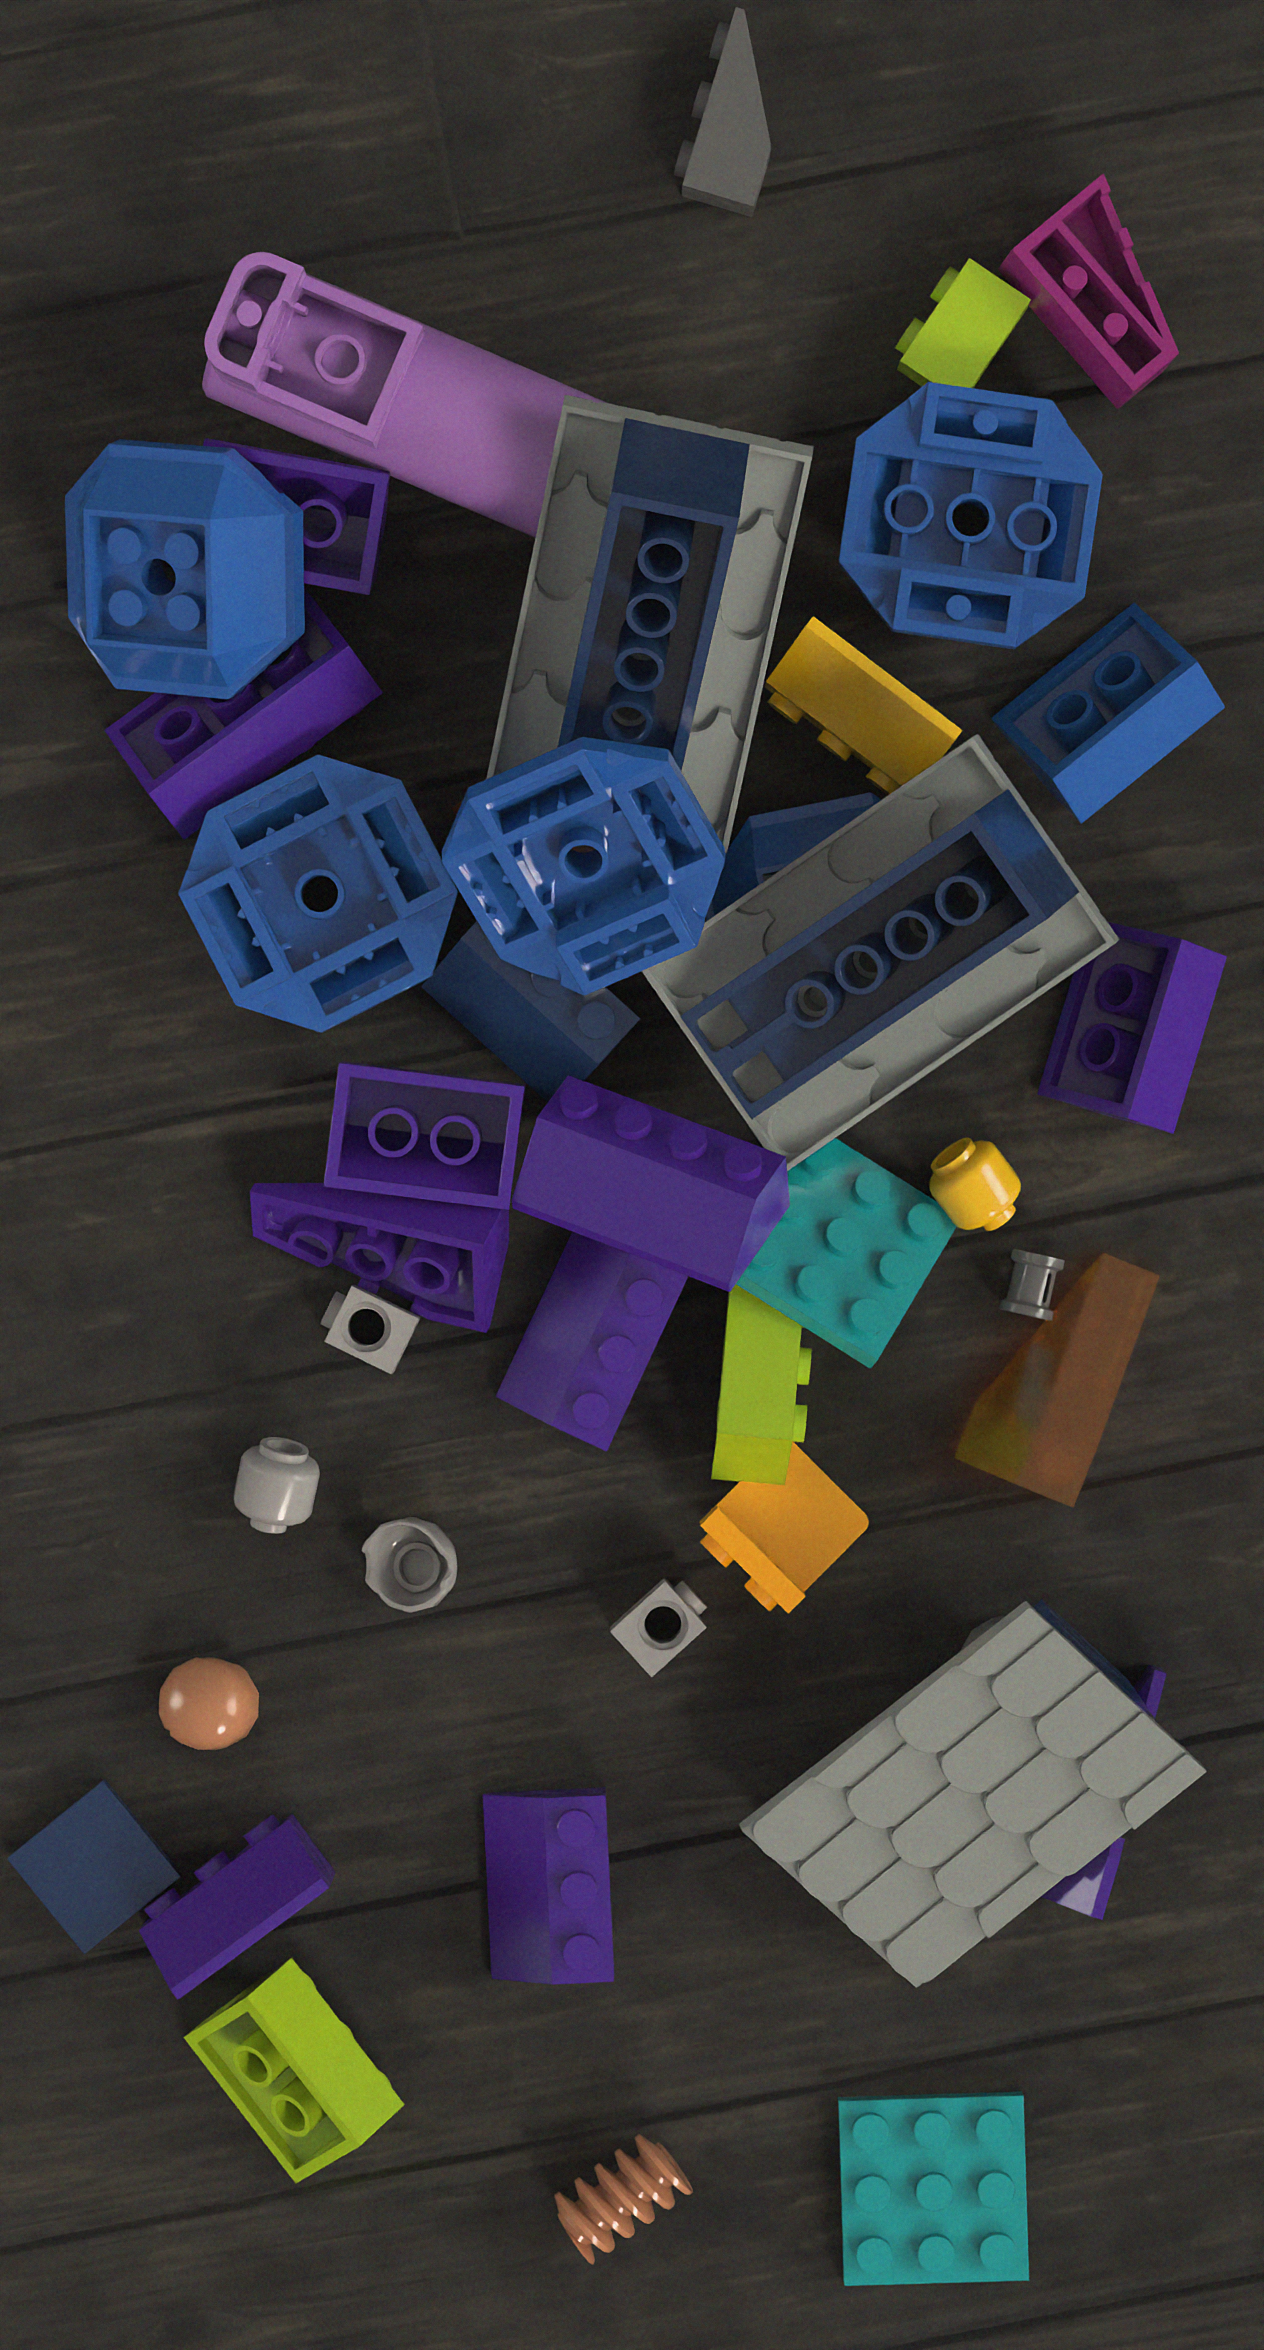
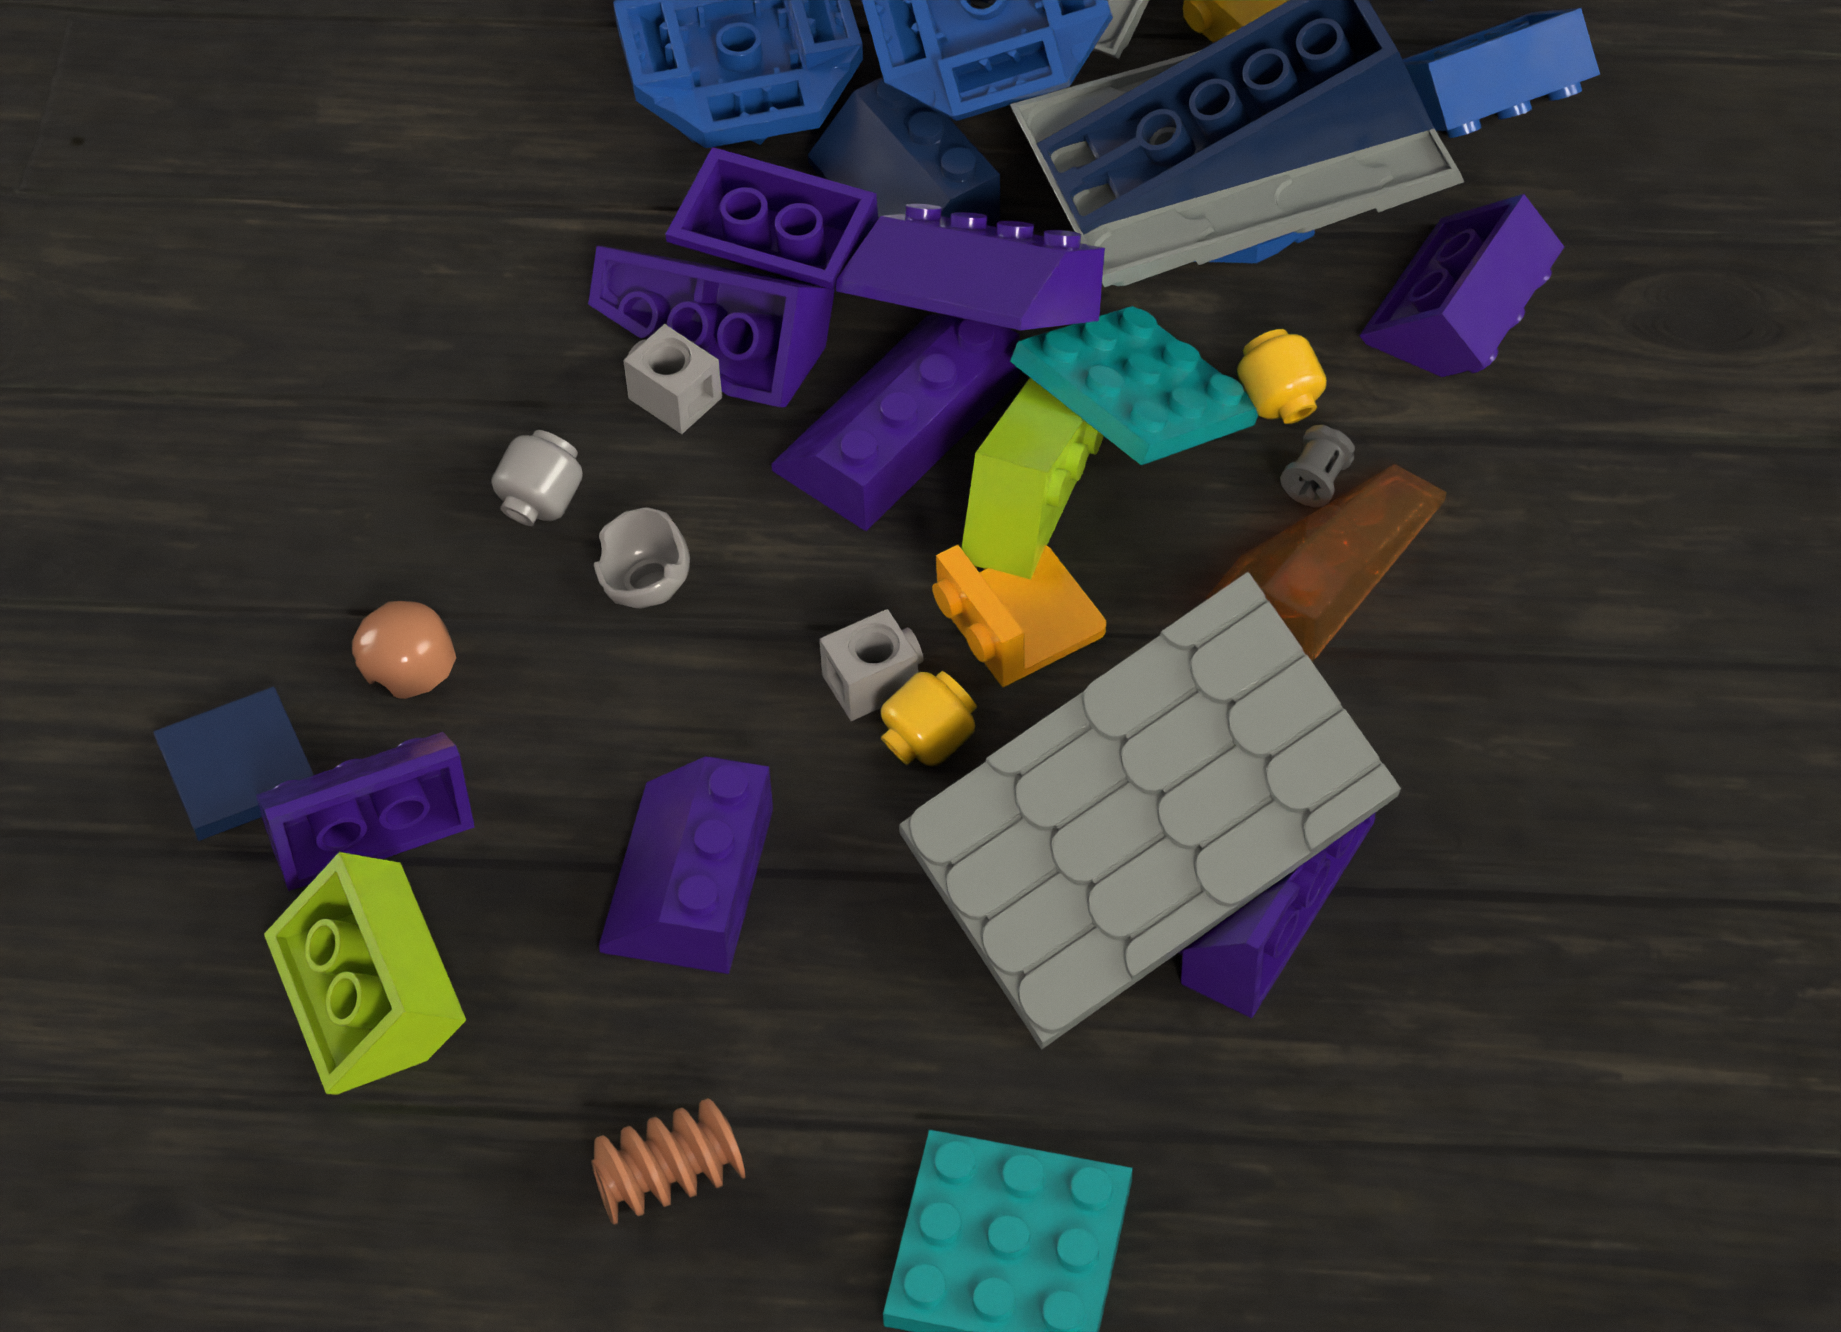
camera: 15 degrees right, 35 degrees down
none -> yellow head [881,671,977,766]

